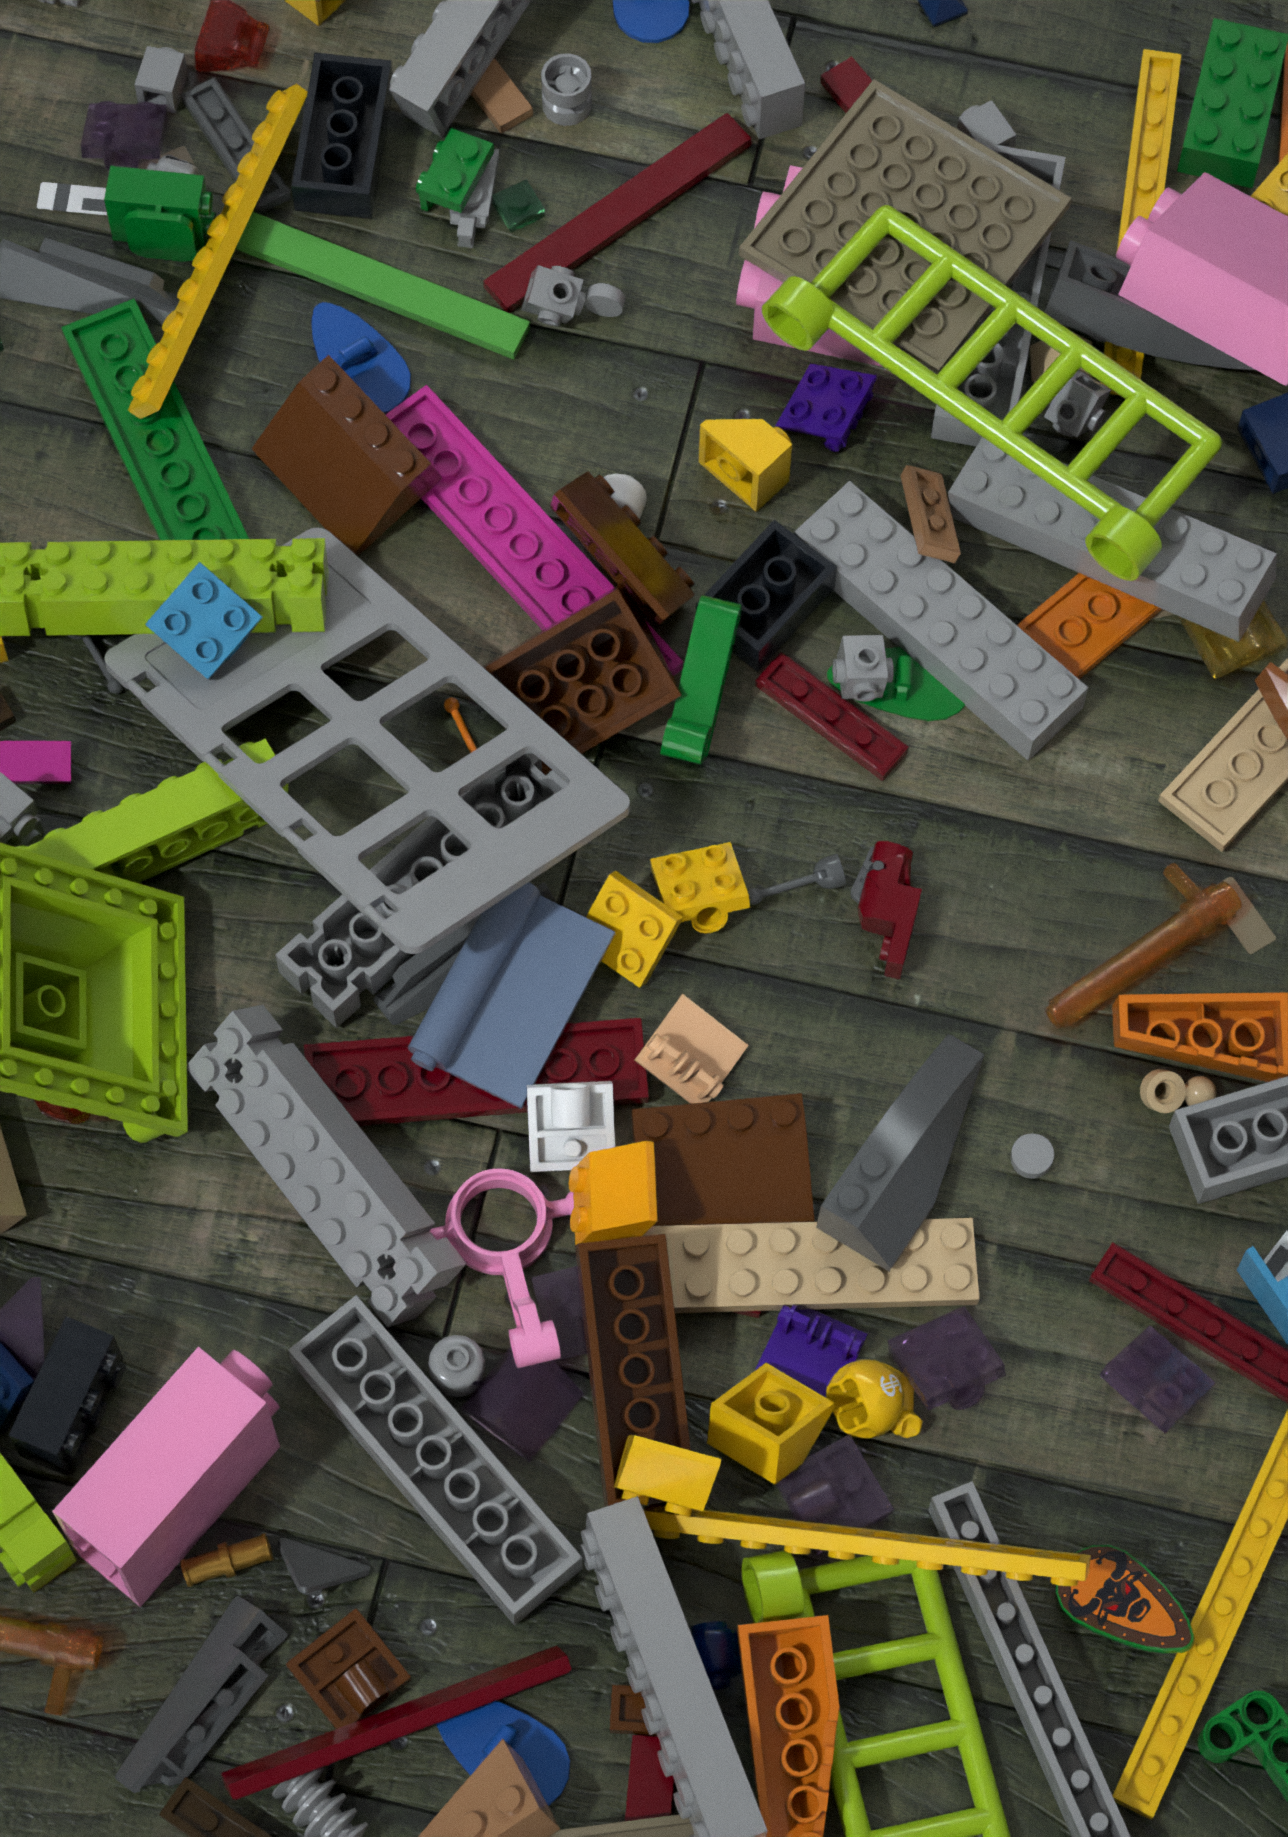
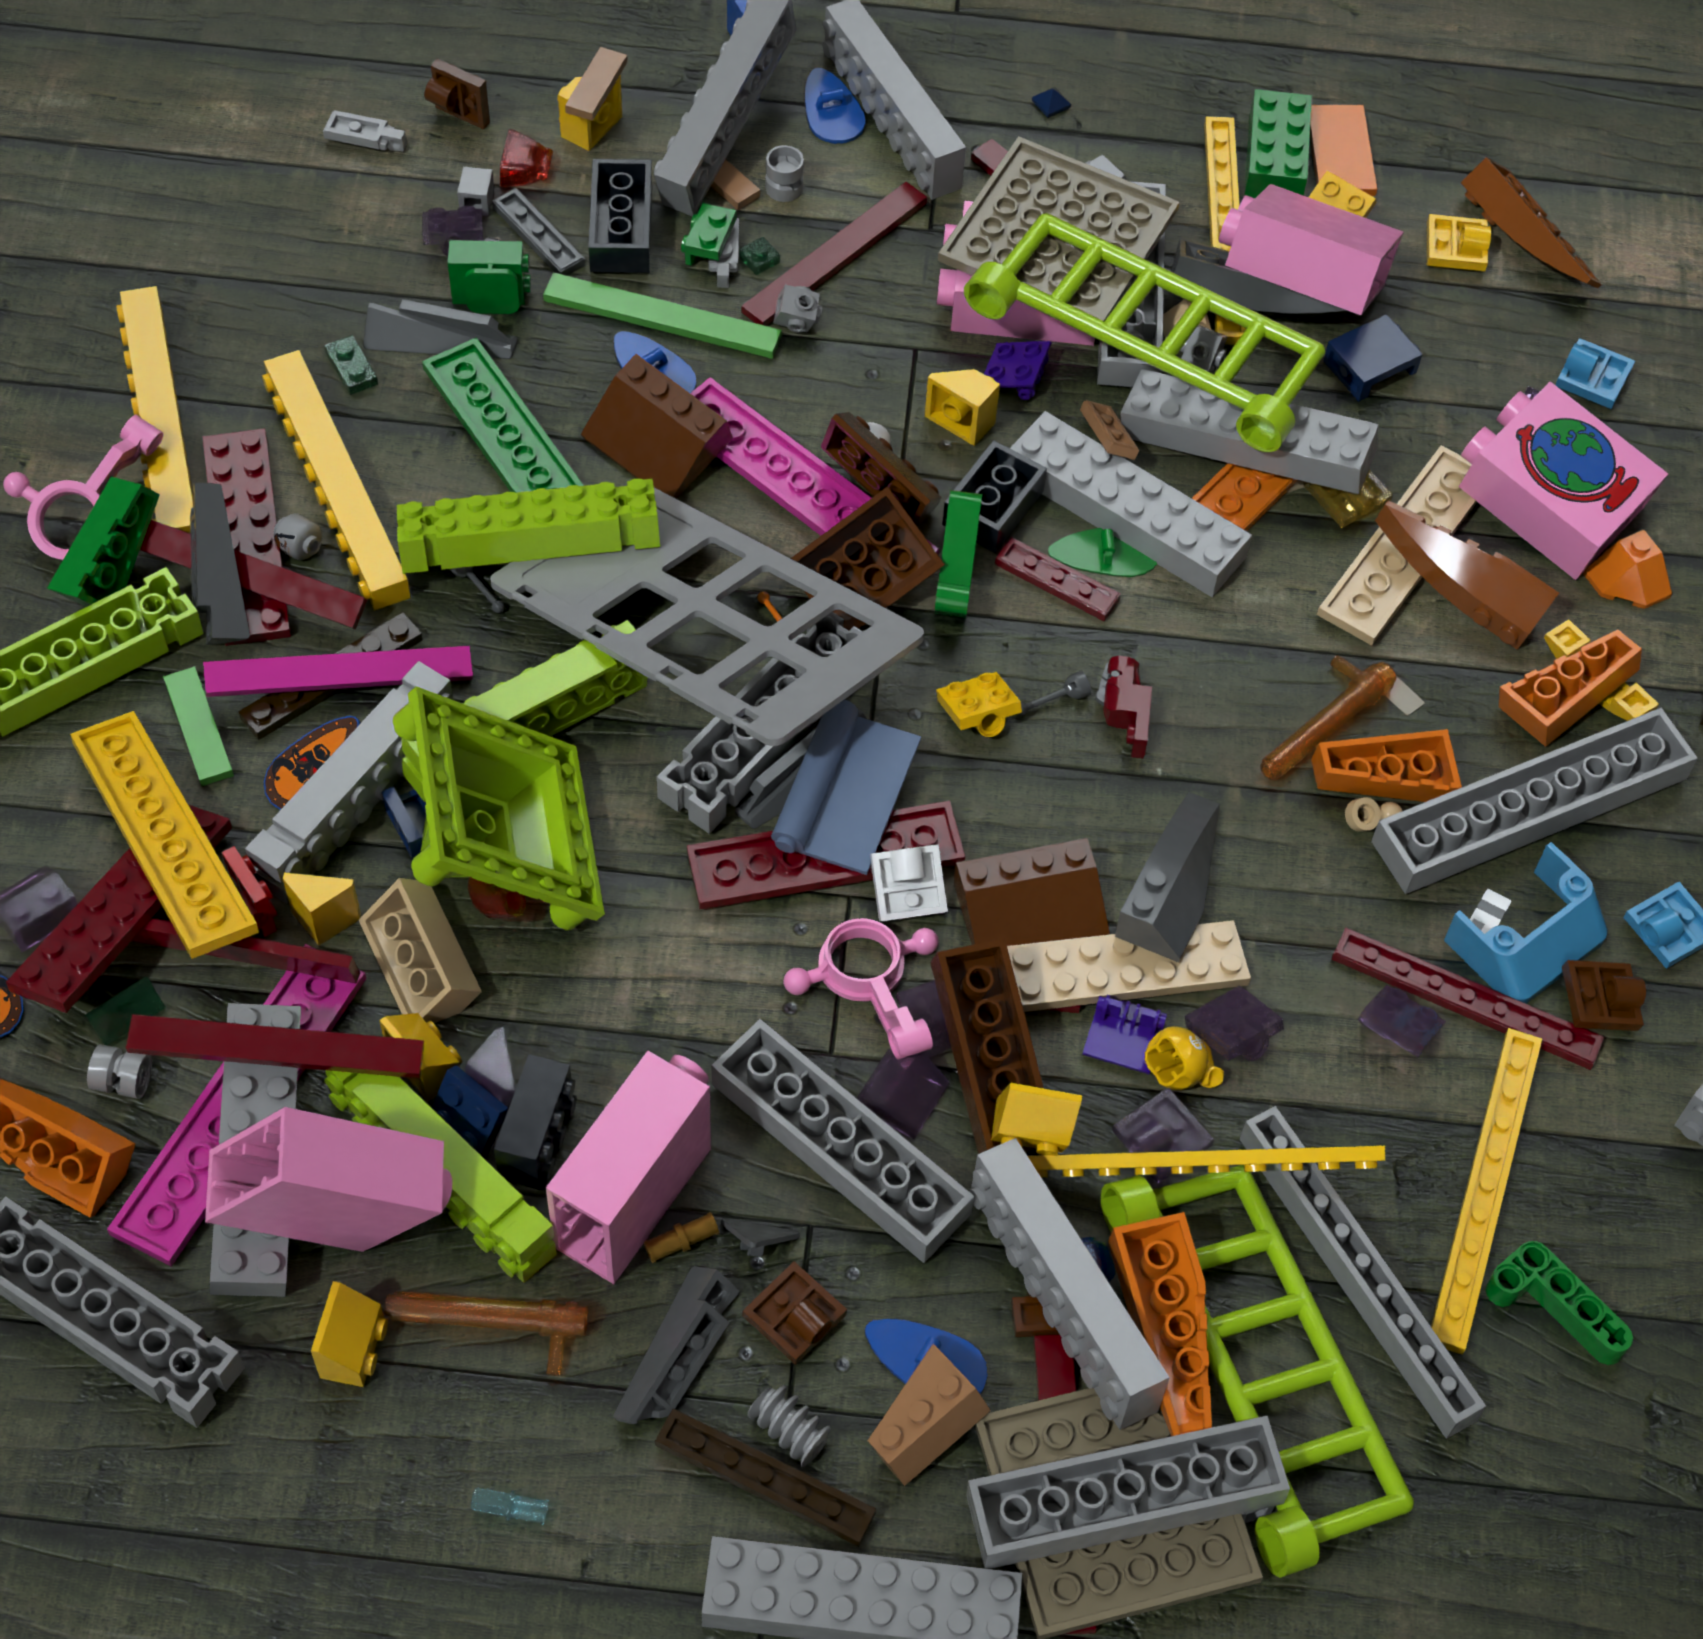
camera: 10 degrees left, 10 degrees down
white sticker [37,182,107,216] -> none
yellow plate [127,83,308,419] -> none
dark azure plate [145,562,263,680] -> none
light grey brick [187,1005,467,1328] -> none
dark red tile [221,1645,572,1800] -> none
light grey head [428,1335,486,1397] -> none
light orange slope [569,1141,657,1245] -> none
light grey tile [584,283,626,317] -> none
yellow plate [586,871,683,988] -> none
light nougat hinge [635,994,749,1104] -> none
yellow slope [707,1363,834,1485] -> none
light grey brick [832,635,893,702] -> none
light grey tile [1010,1133,1054,1179] -> none
shield [1056,1545,1195,1653] -> none

